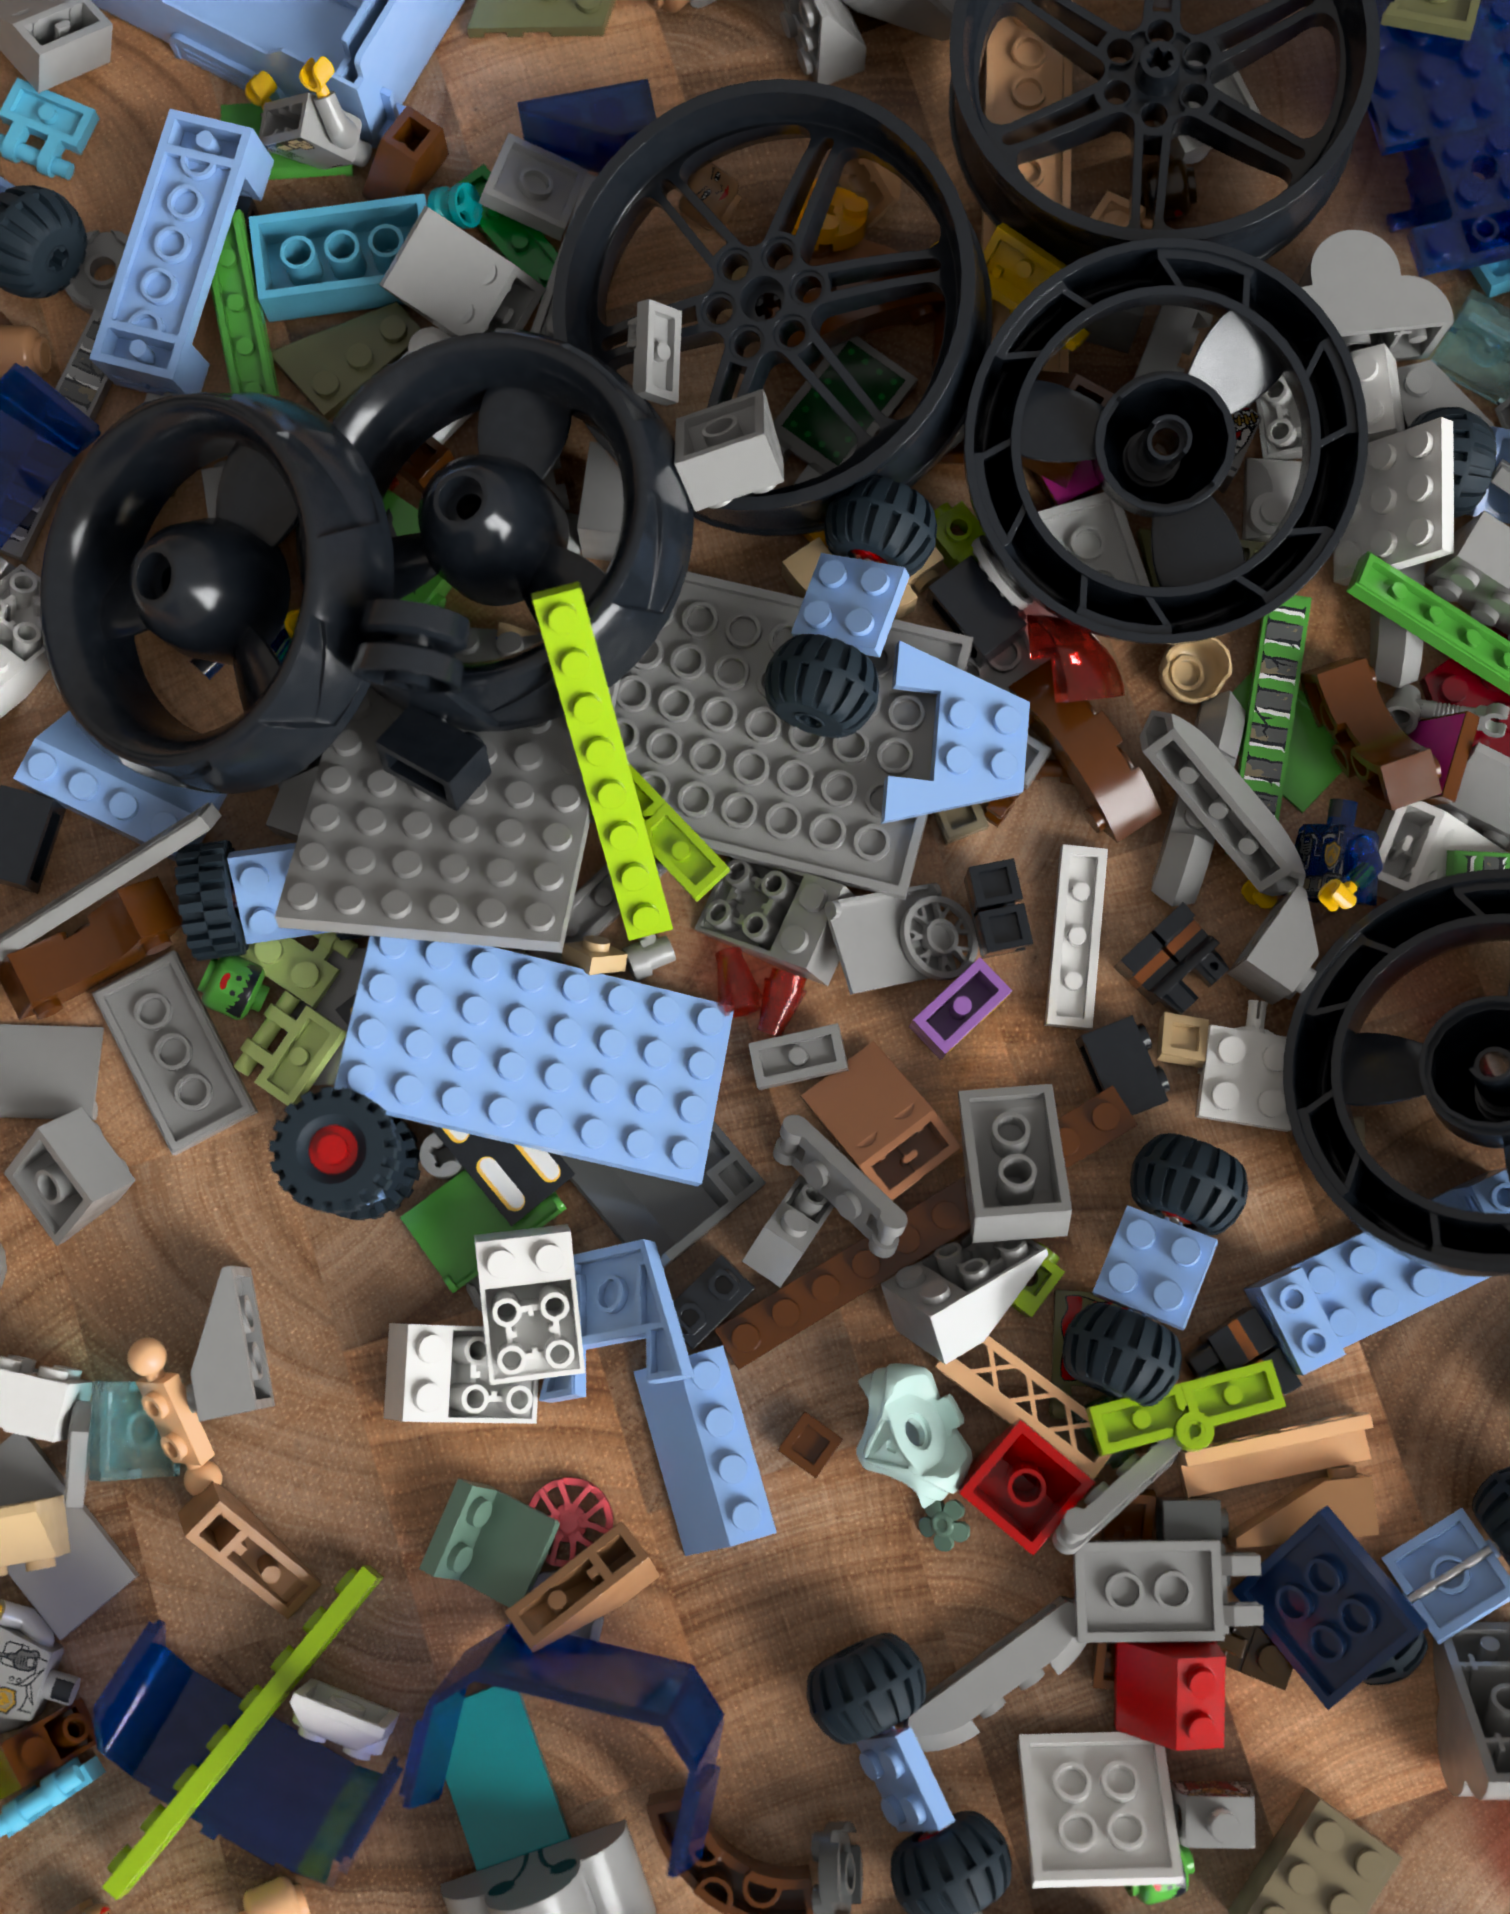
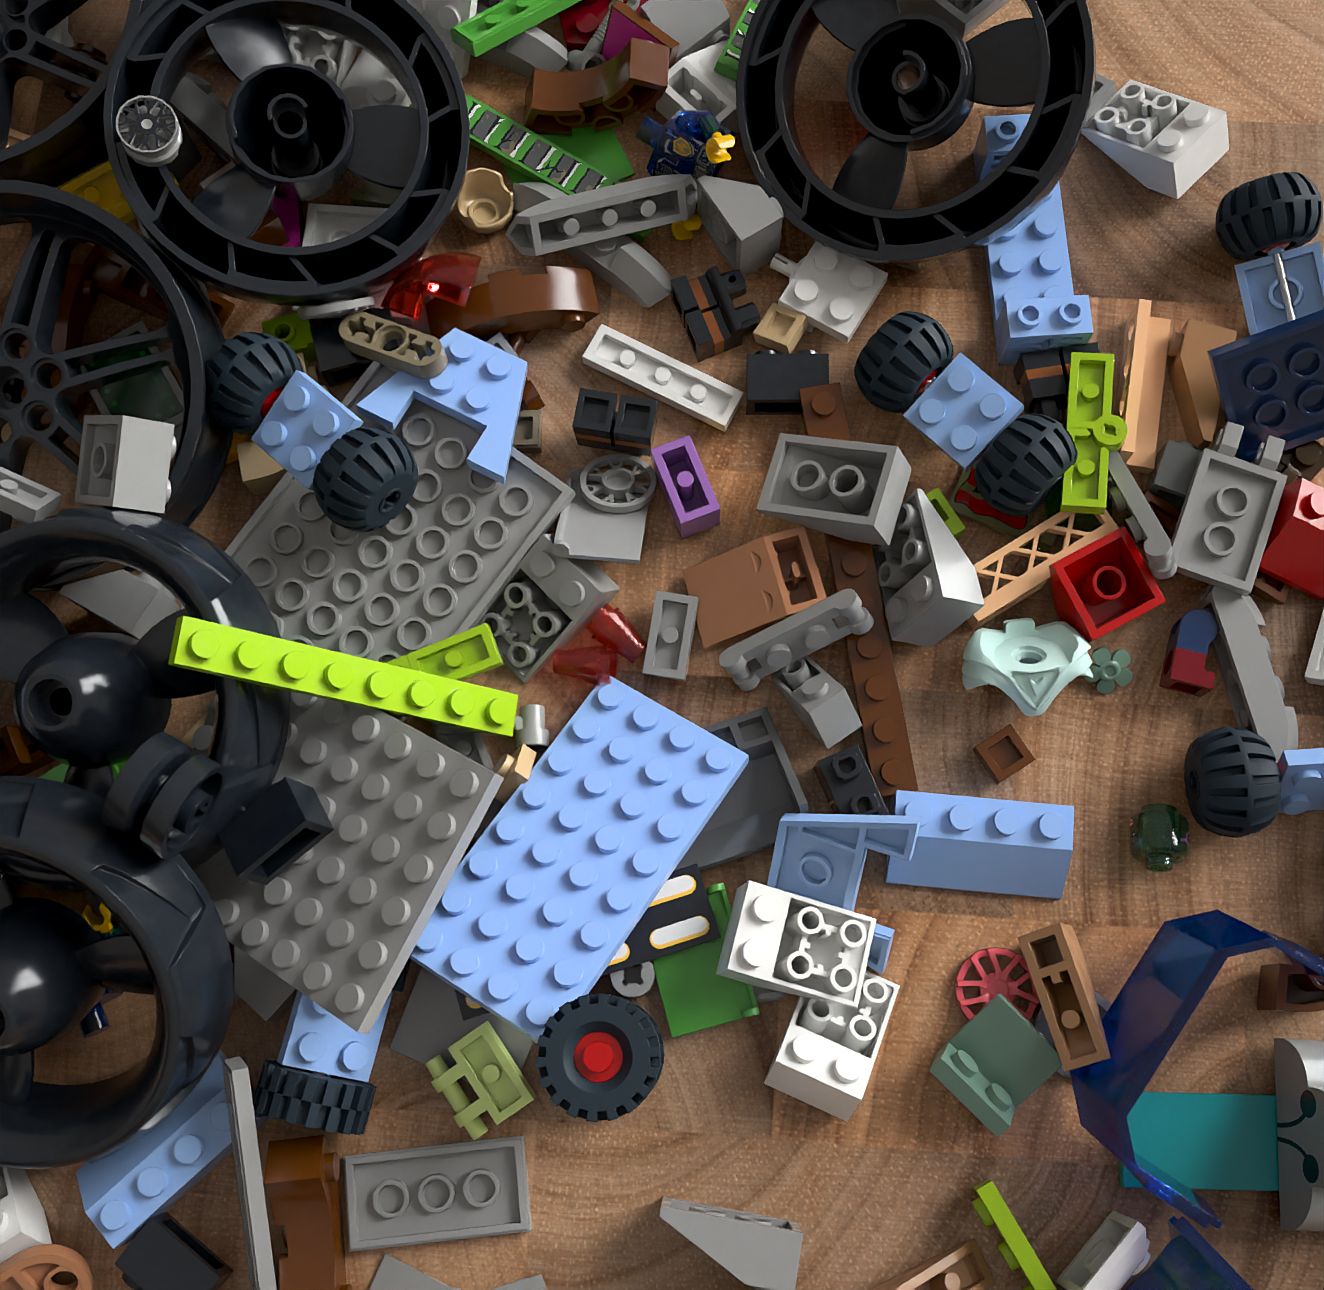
camera: 60 degrees left, 5 degrees down
bright green head [197,955,270,1020] -> none
yellowish green plate [239,932,358,1009] -> none
none -> light grey wheel [116,96,183,167]
none -> dark tan beam [339,312,448,379]
none -> clear green head [1130,803,1189,872]
none -> leg [1159,609,1218,697]

